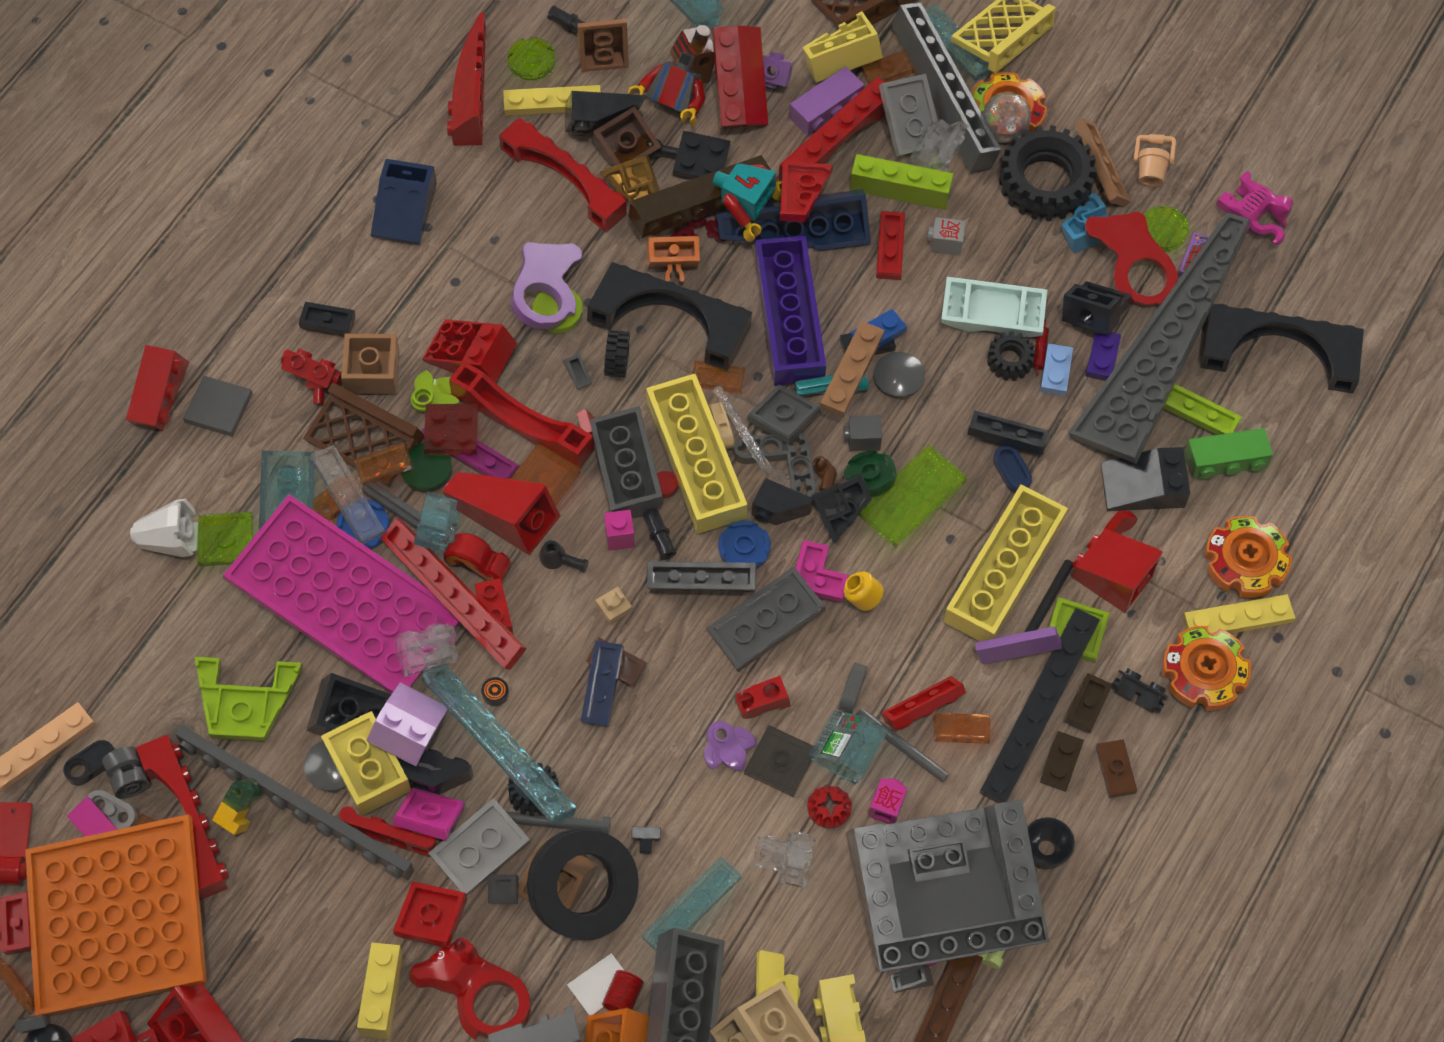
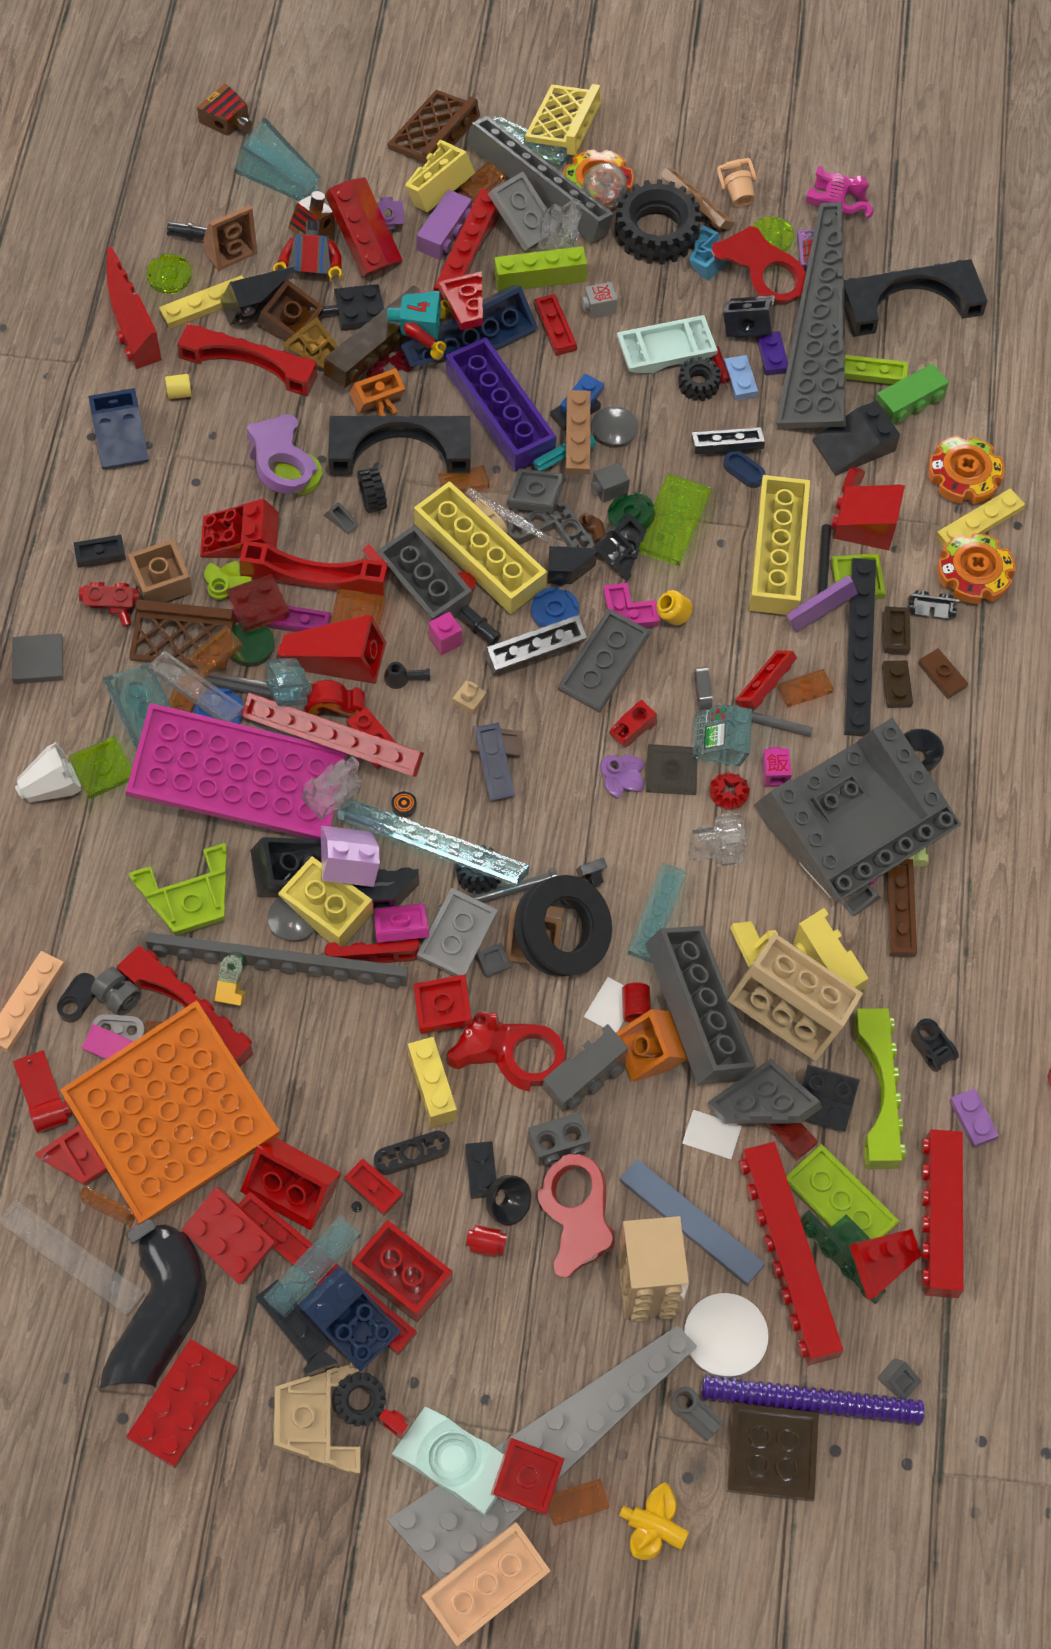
camera: 25 degrees left, 0 degrees up
none -> light yellow brick [165,374,192,400]

